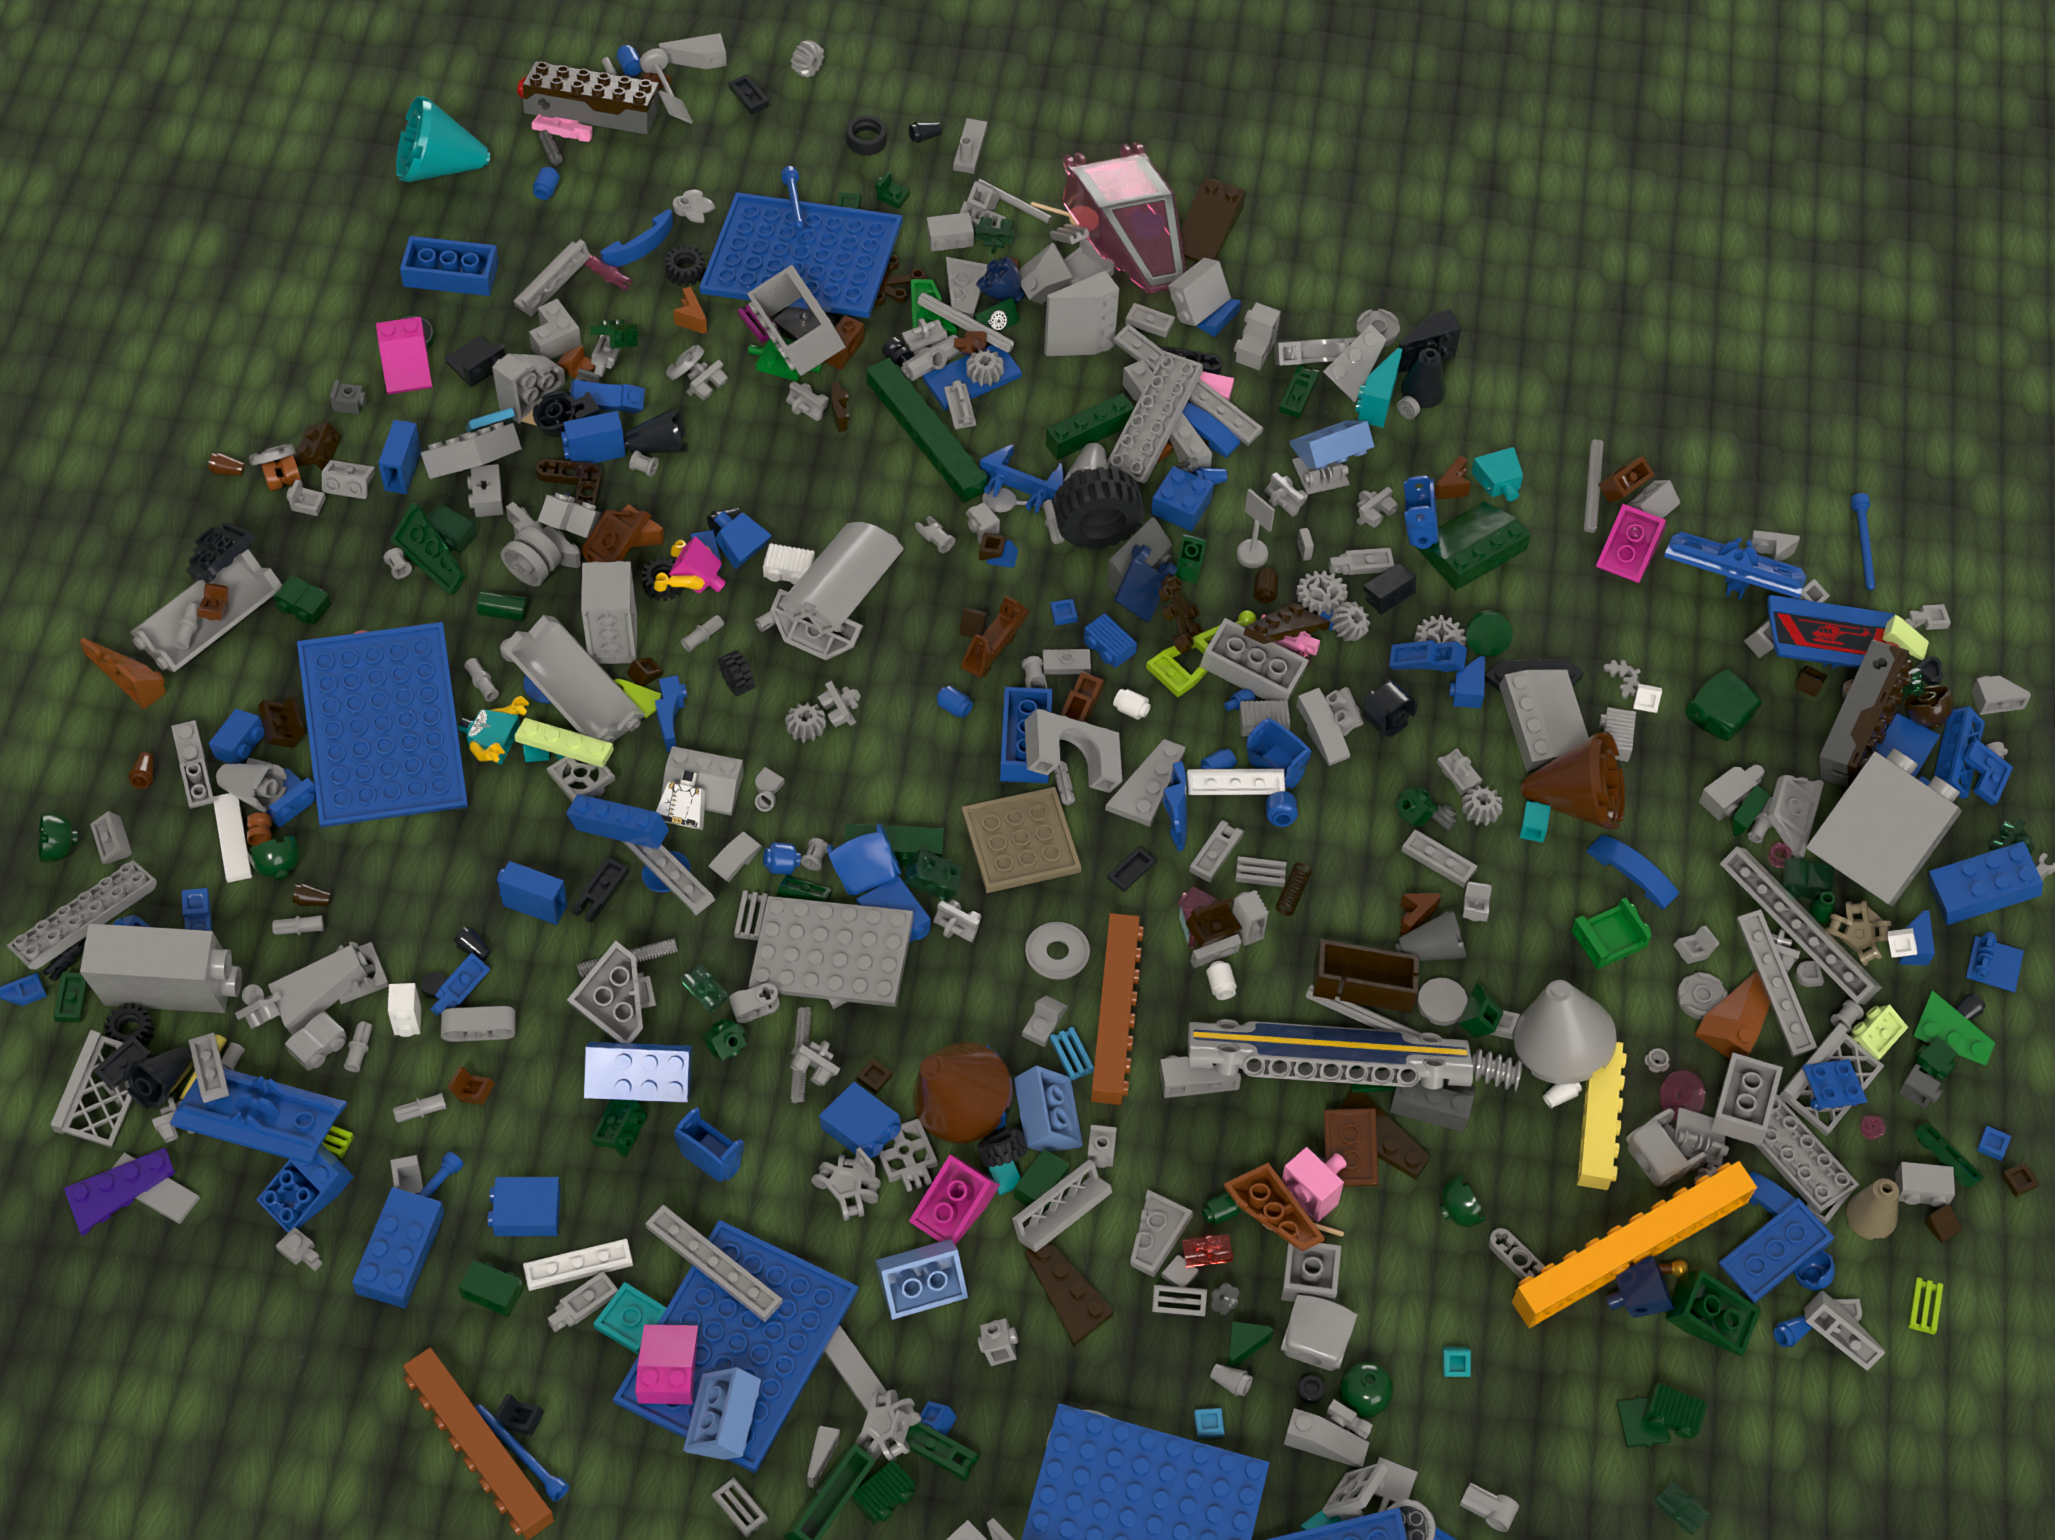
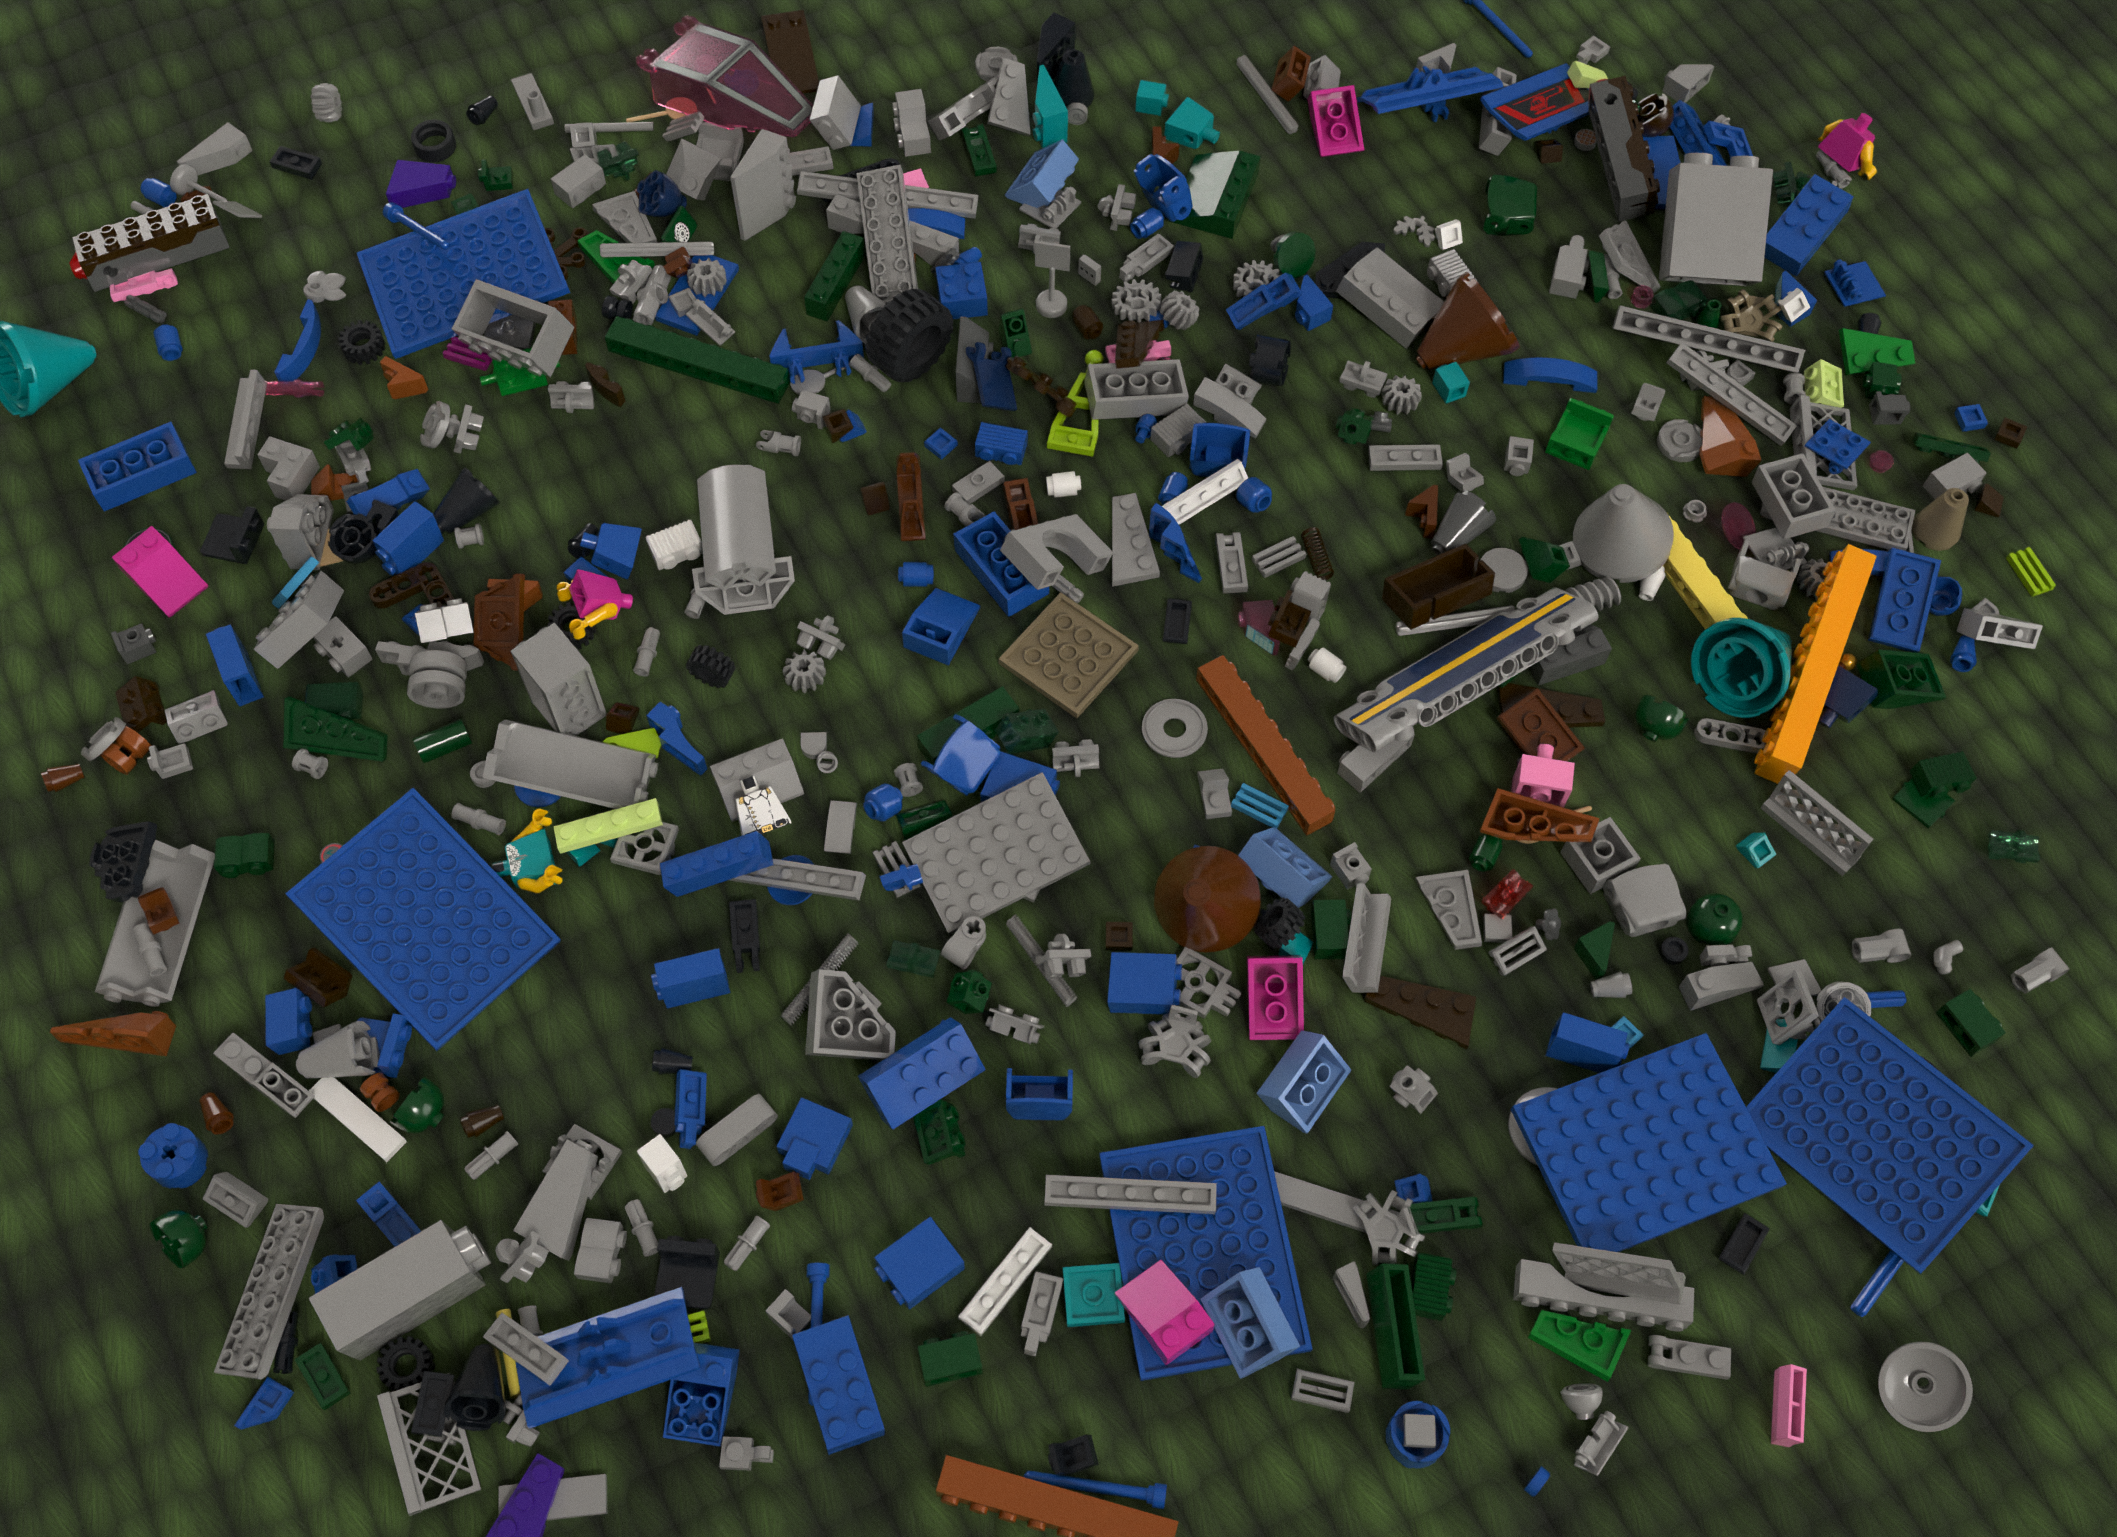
camera: 35 degrees left, 5 degrees up
none -> blue brick [138,1123,208,1189]
none -> dark purple slope [386,160,456,208]
none -> black bracket [654,1236,720,1309]
none -> light grey tile [668,288,697,317]
none -> blue piece [776,1097,853,1180]
none -> blue piece [880,864,923,891]
none -> blue slope [902,588,980,666]
none -> light grey hinge [986,1005,1044,1045]
none -> blue brick [1130,208,1164,239]
none -> teal brick [1135,80,1169,116]
none -> light grey brick [1504,436,1534,476]
none -> blue brick [1545,1012,1630,1073]
none -> teal cone [1691,618,1792,718]
none -> light grey fence [1761,770,1873,876]

